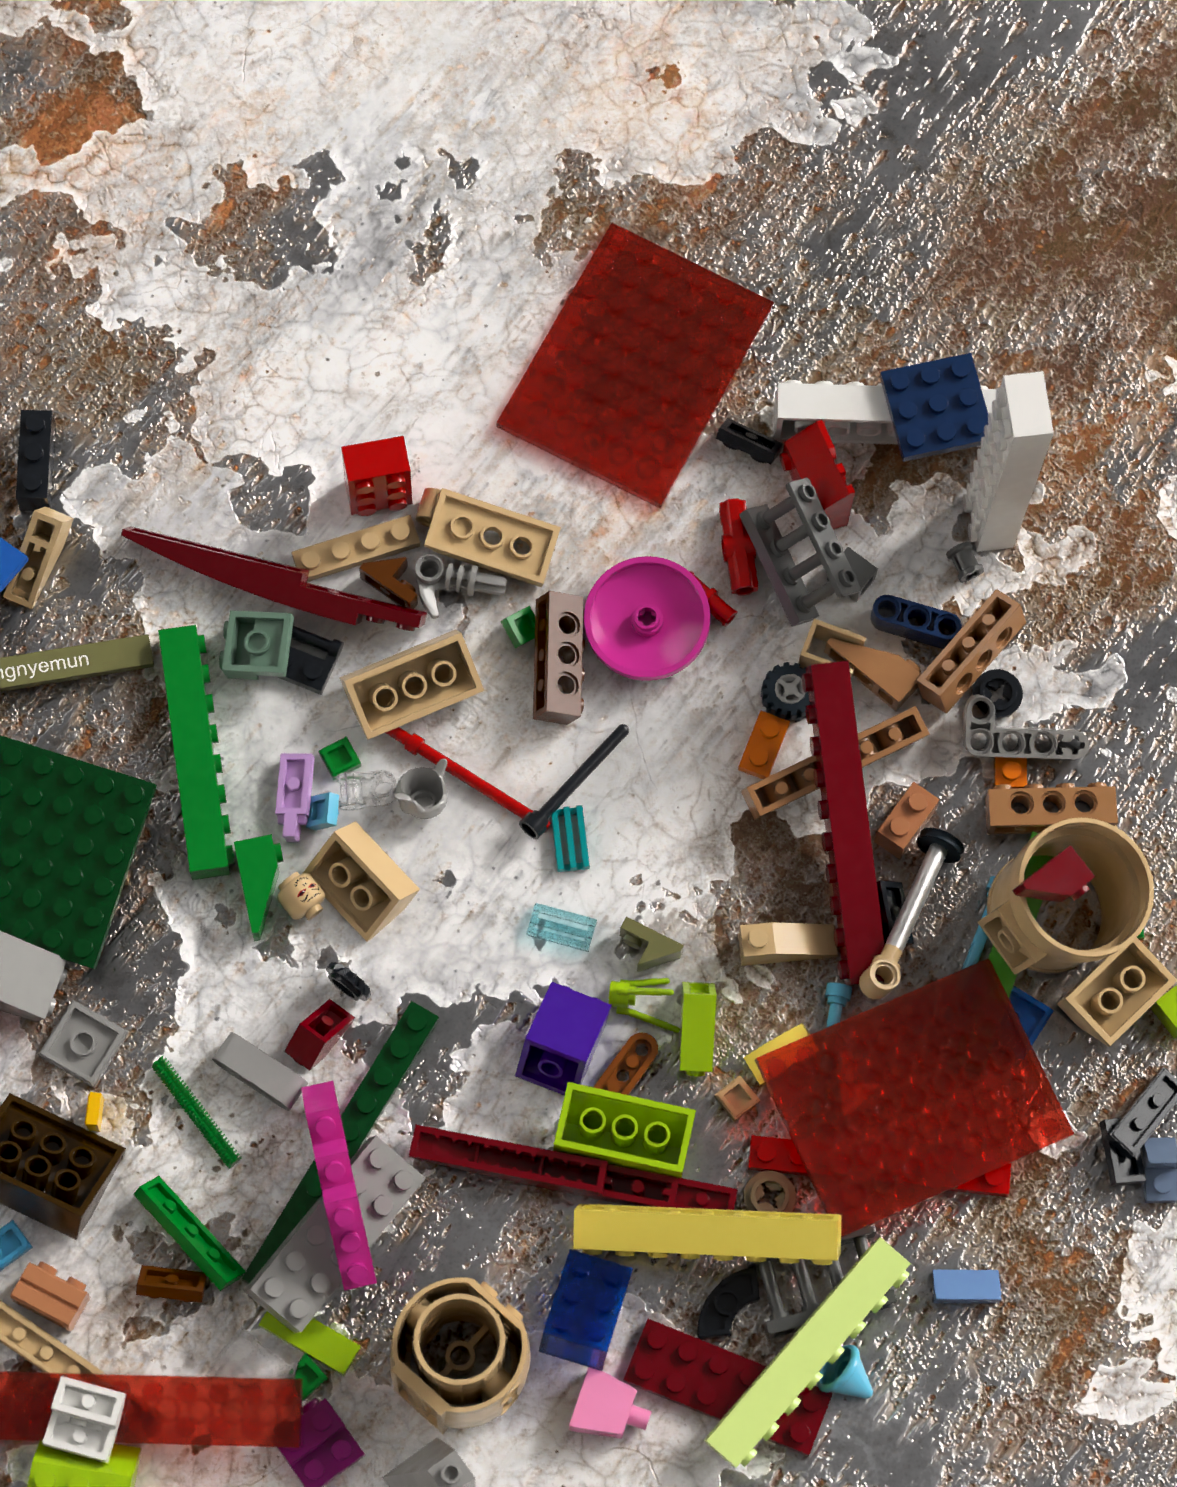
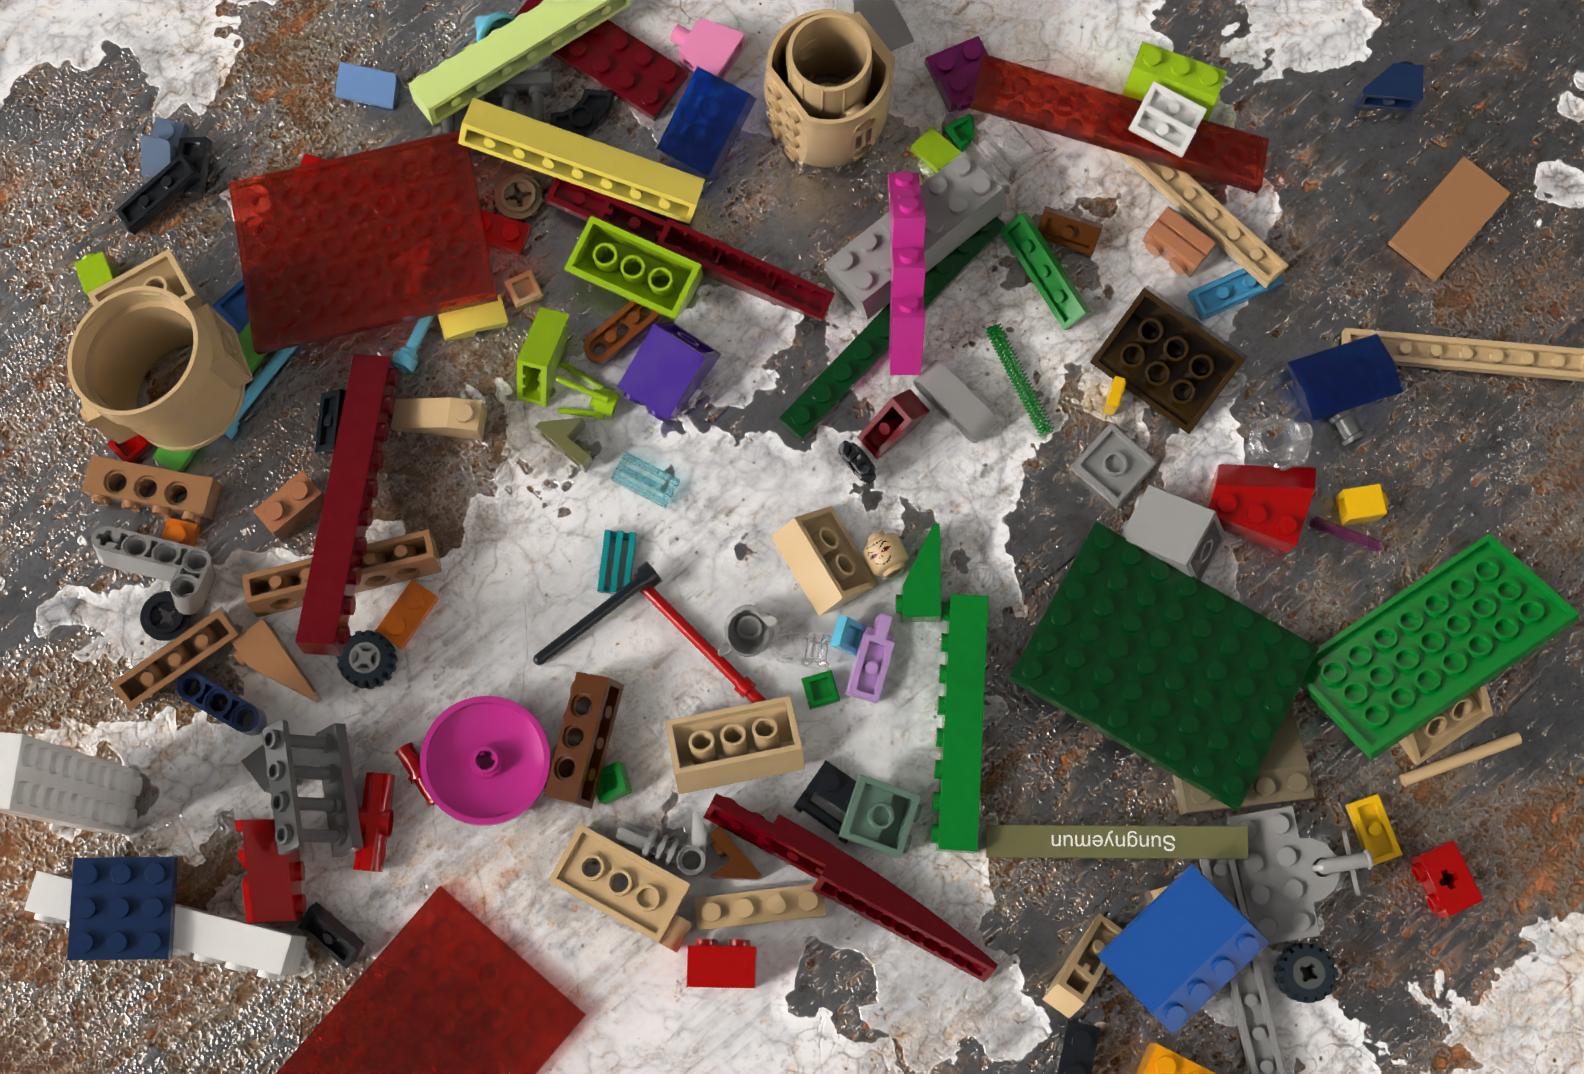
camera: 165 degrees left, 5 degrees up
tan piece [798,619,866,679] -> none
piece [859,828,964,999] -> none
dark grey bush [946,541,984,582] -> none
dark red slope [1012,845,1095,903] -> none

